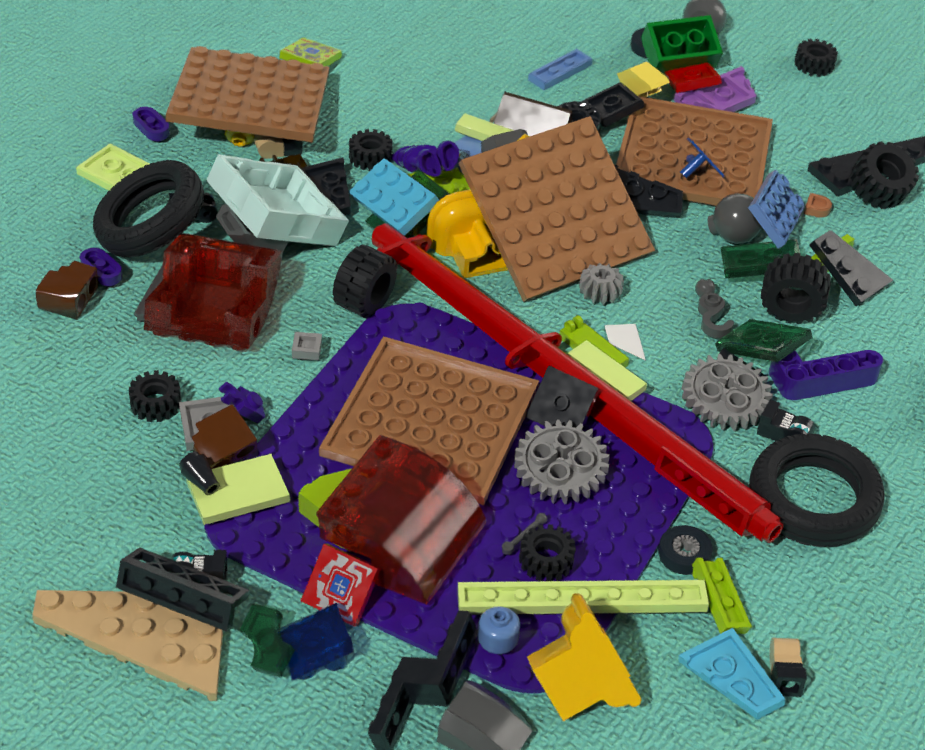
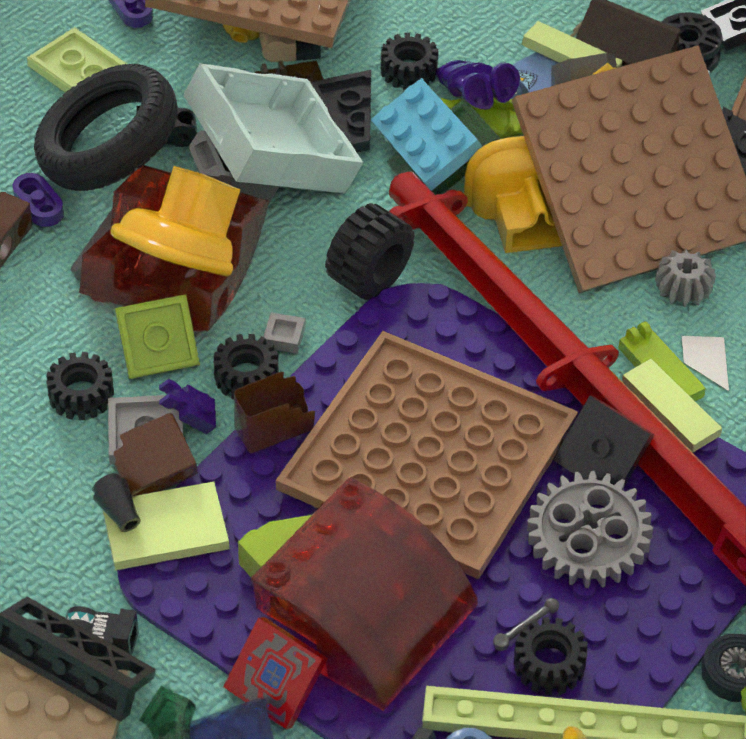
camera: 10 degrees right, 5 degrees up
none -> yellow piece [111,166,240,276]
none -> lime tile [114,295,200,379]
none -> black tyre [213,334,279,400]
none -> reddish brown piece [234,371,315,454]

